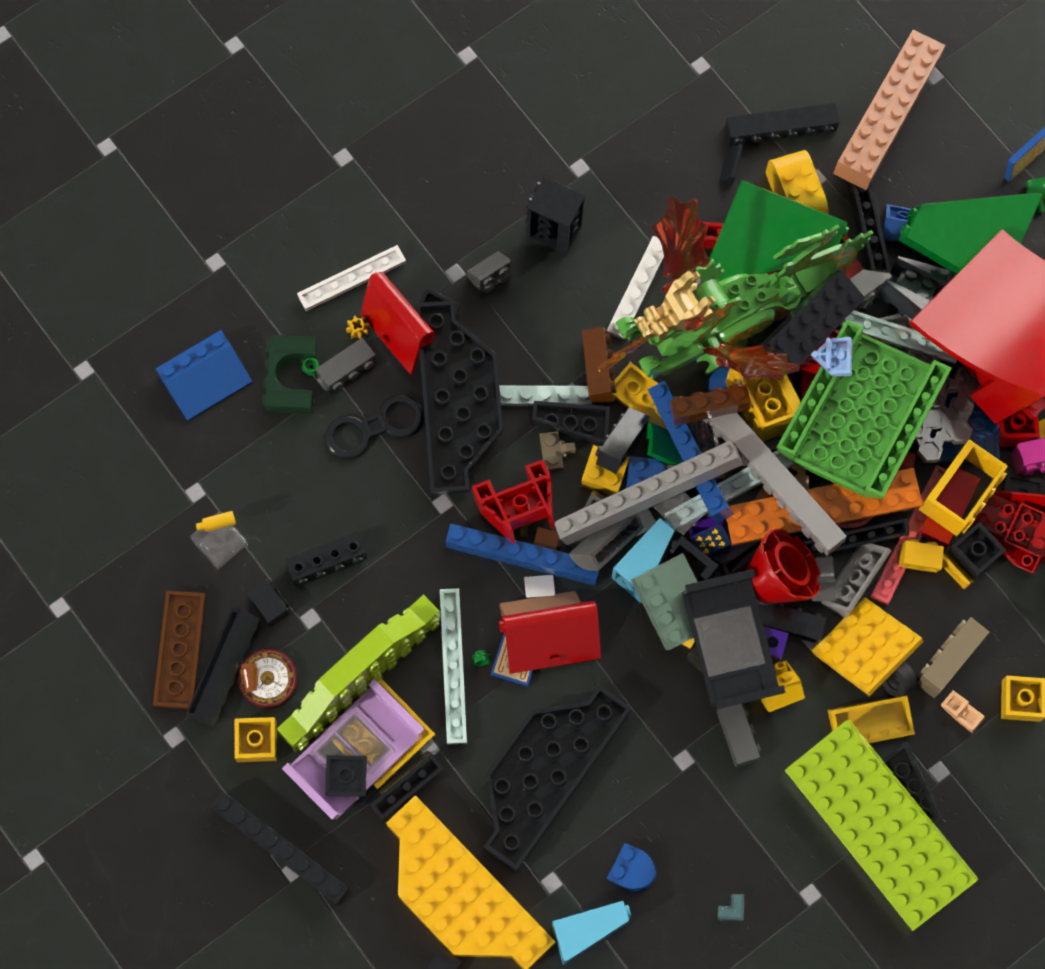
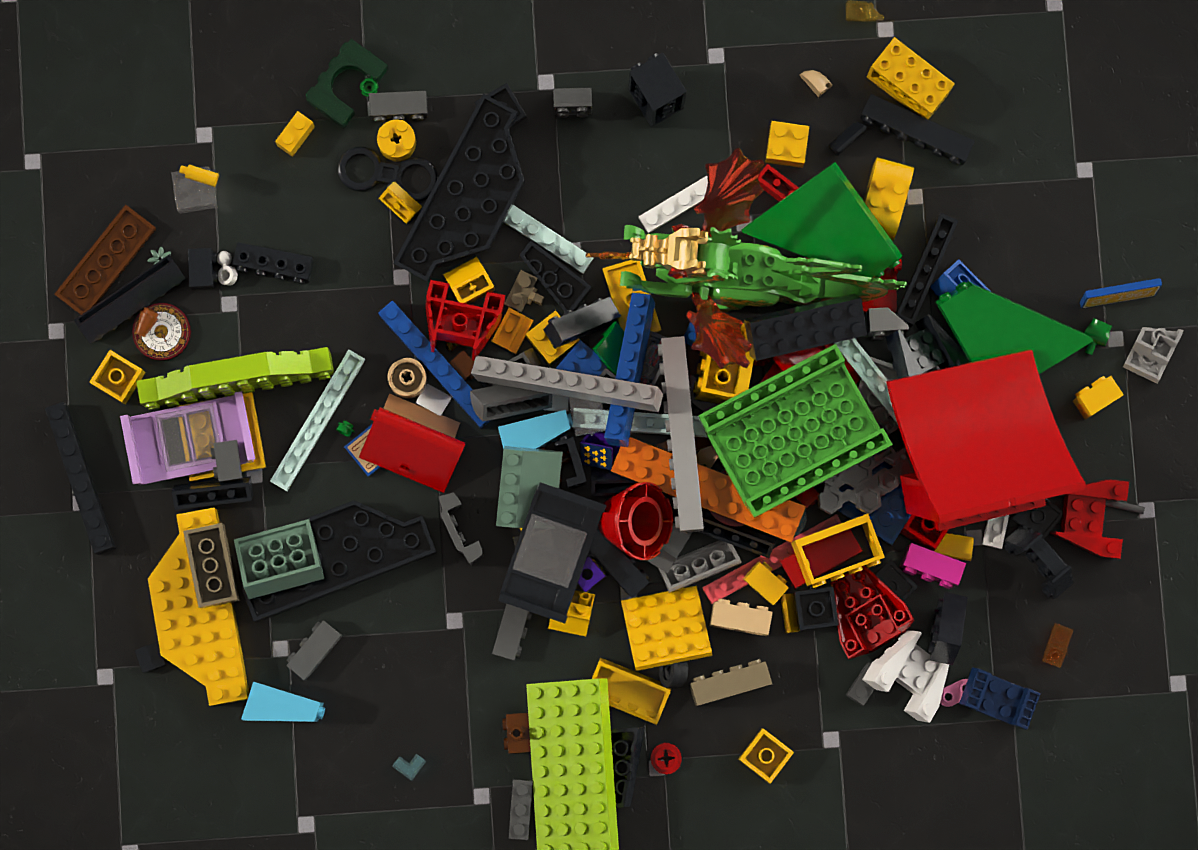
camera: 30 degrees right, 10 degrees up
blue slope [156,330,253,421] -> none
white plate [297,245,406,311] -> none
black plate [325,755,367,797] -> none
yellow gear [346,316,369,339] -> none
red door [360,272,436,375] -> none
reddish brown brick [582,326,617,405] -> none
blue slope [607,843,656,893] -> none
reddish brown brick [670,383,751,426] -> none
light blue slope [811,337,852,376] -> none
nougat brick [833,30,946,190] -> none
light nougat slope [941,690,985,733] -> none
none -> sand green plant [147,247,171,264]
none -> dark tan brick [183,523,240,609]
none -> dark grey brick [210,440,243,482]
none -> white plate [217,251,238,286]
none -> sand green slope [234,519,324,599]
none -> yellow brick [275,111,315,157]
none -> dark grey brick [286,620,342,681]
none -> yellow brick [377,120,416,162]
none -> yellow slope [379,182,422,224]
none -> tan brick [388,358,427,399]
none -> dark grey plate [439,493,484,566]
none -> yellow slope [443,257,495,304]
none -> light orange plate [491,308,534,355]
none -> reddish brown brick [502,713,531,753]
none -> dark grey brick [509,779,533,840]
none -> red gear [651,743,682,774]
none -> tan brick [709,599,772,636]
none -> yellow brick [765,121,809,168]
none -> tan brick [800,70,833,97]
none -> clear yellow slope [846,0,884,21]
none -> yellow brick [867,37,955,120]

